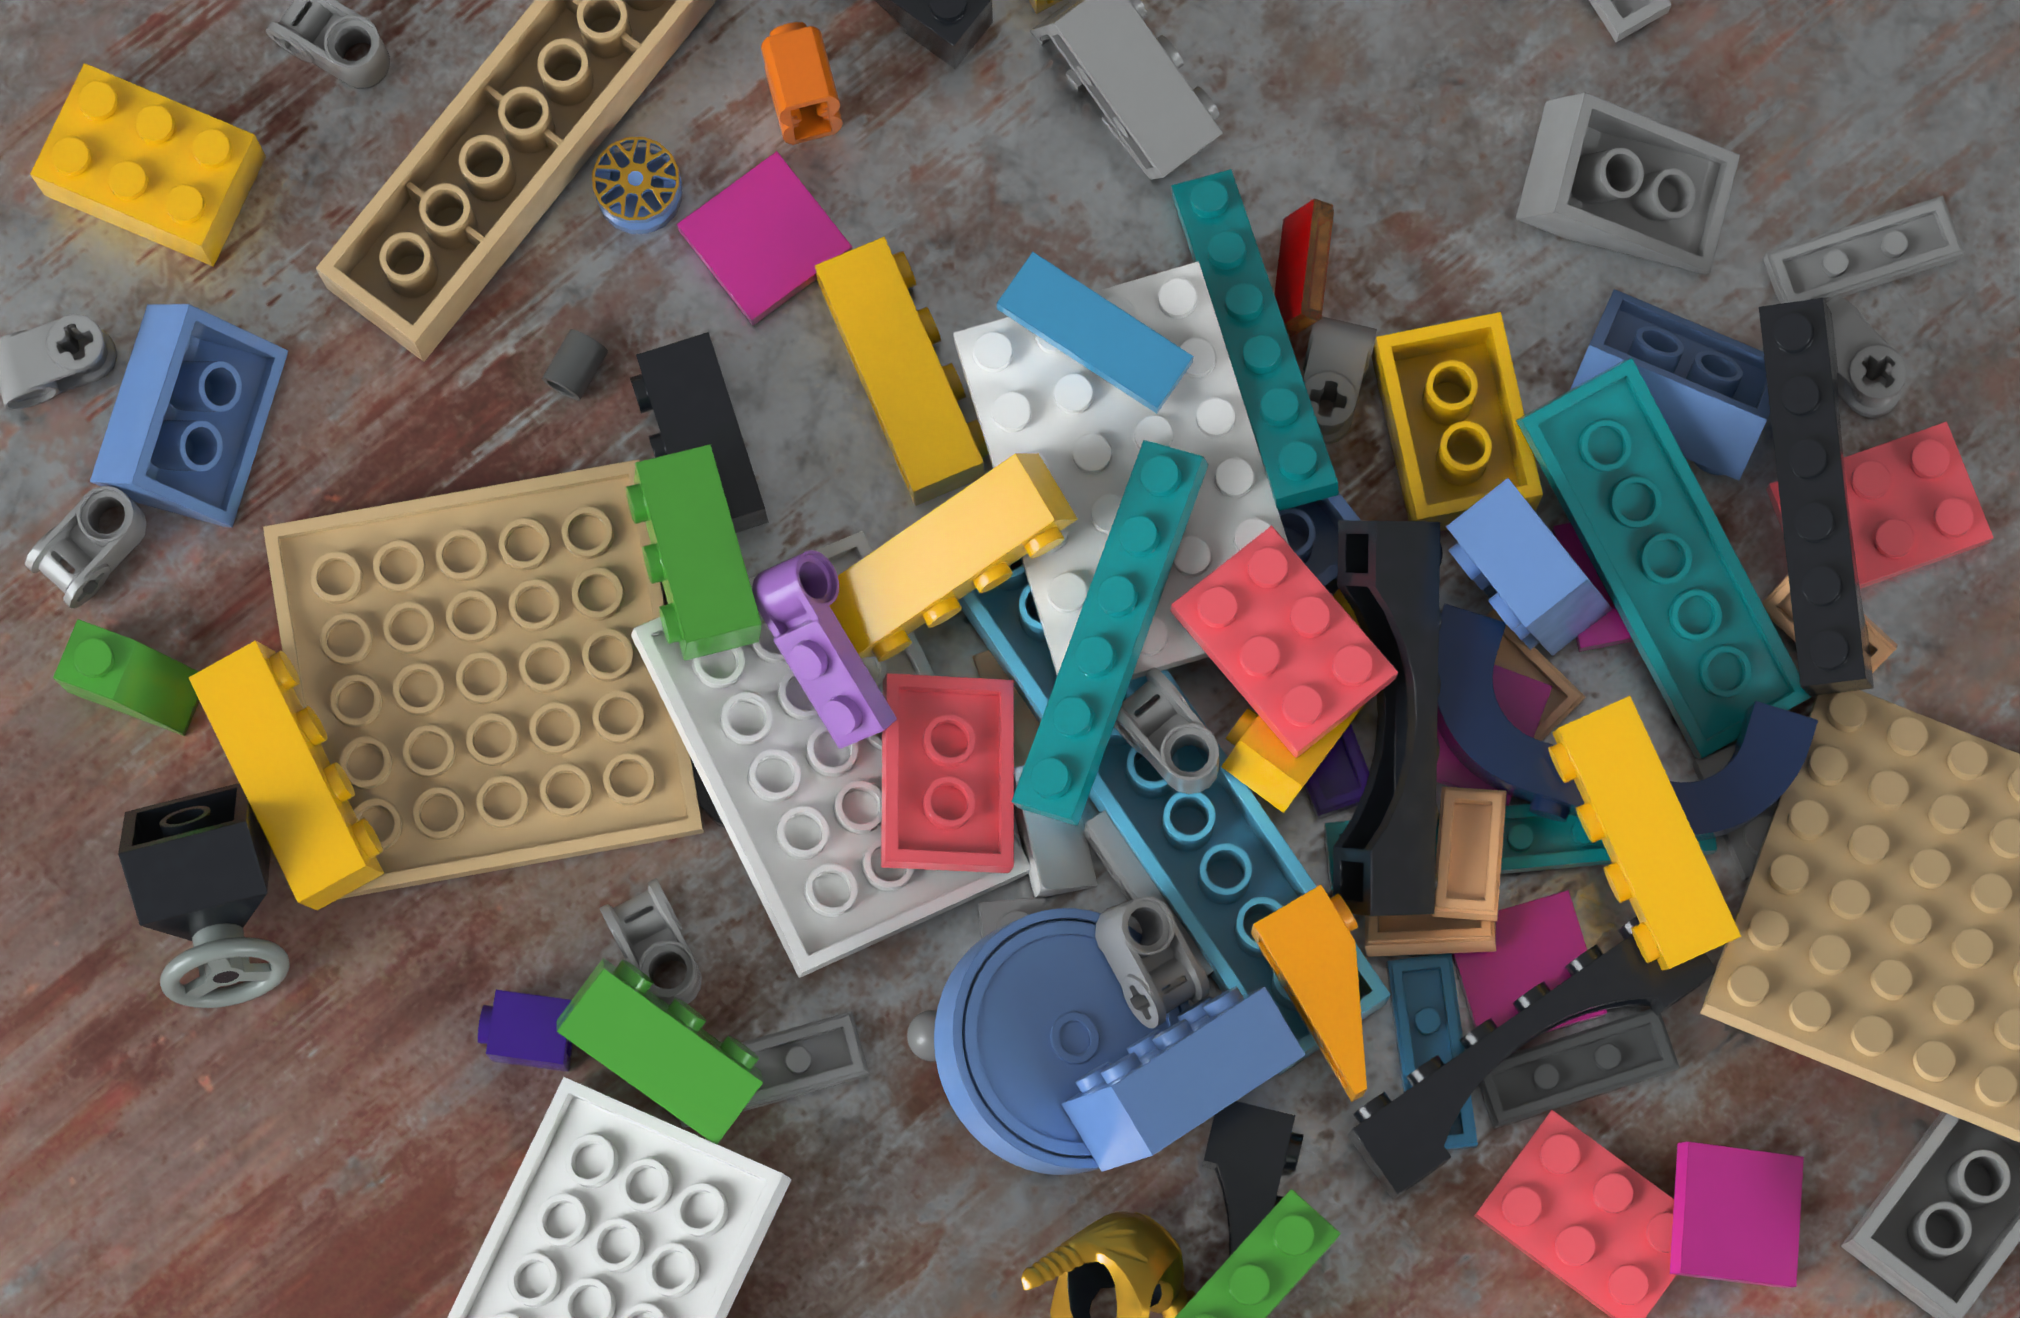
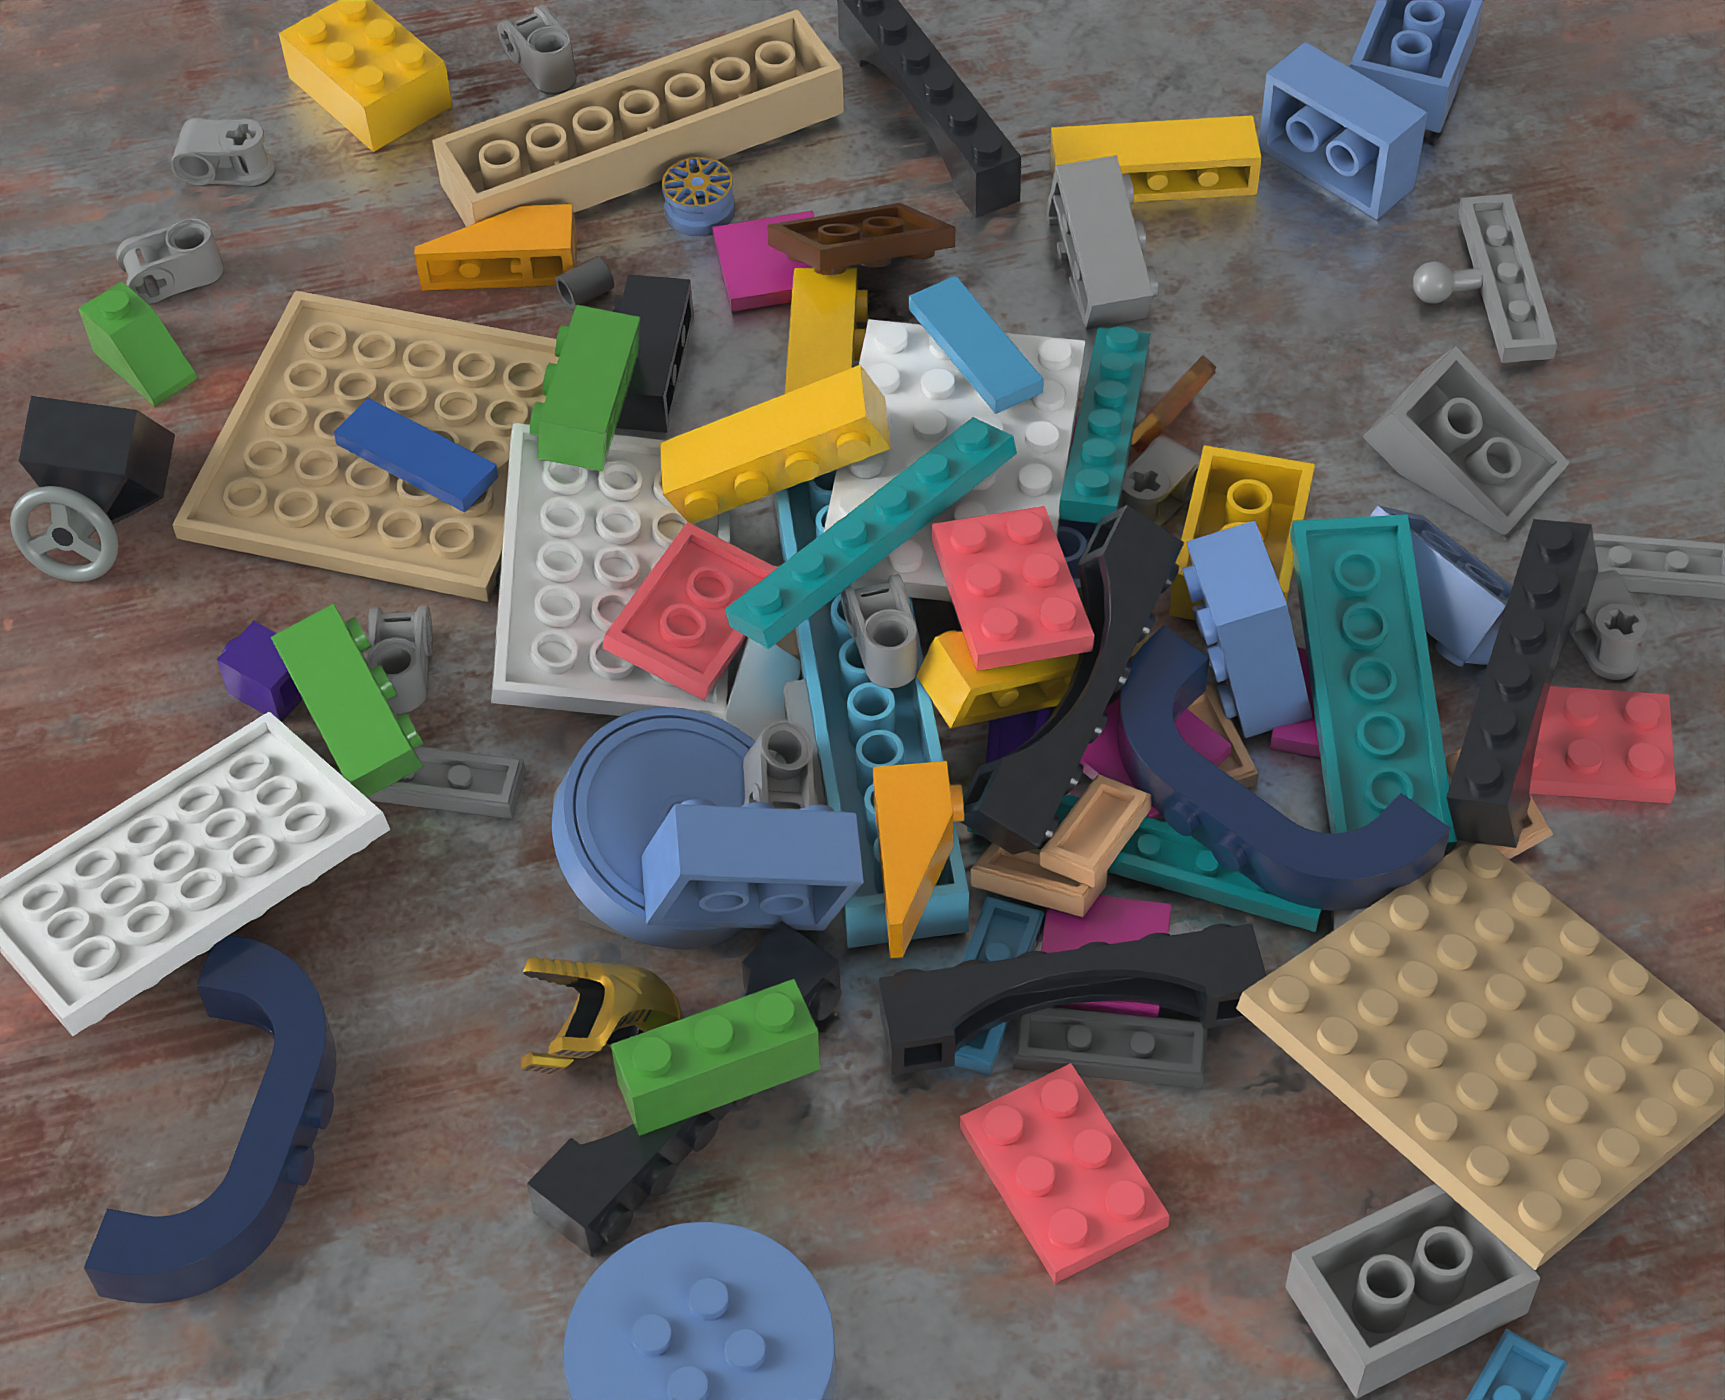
camera: 25 degrees right, 25 degrees down
medium blue slope [90,304,288,527] -> none
yellow brick [188,640,384,911] -> none
medium lavender plate [752,550,897,749] -> none
orange brick [761,22,843,145] -> none
yellow brick [1548,696,1742,971] -> none
dark pink tile [1670,1142,1804,1288] -> none
none -> blue tile [334,398,499,513]
none -> light orange slope [414,204,577,291]
none -> reddish brown plate [767,203,956,275]

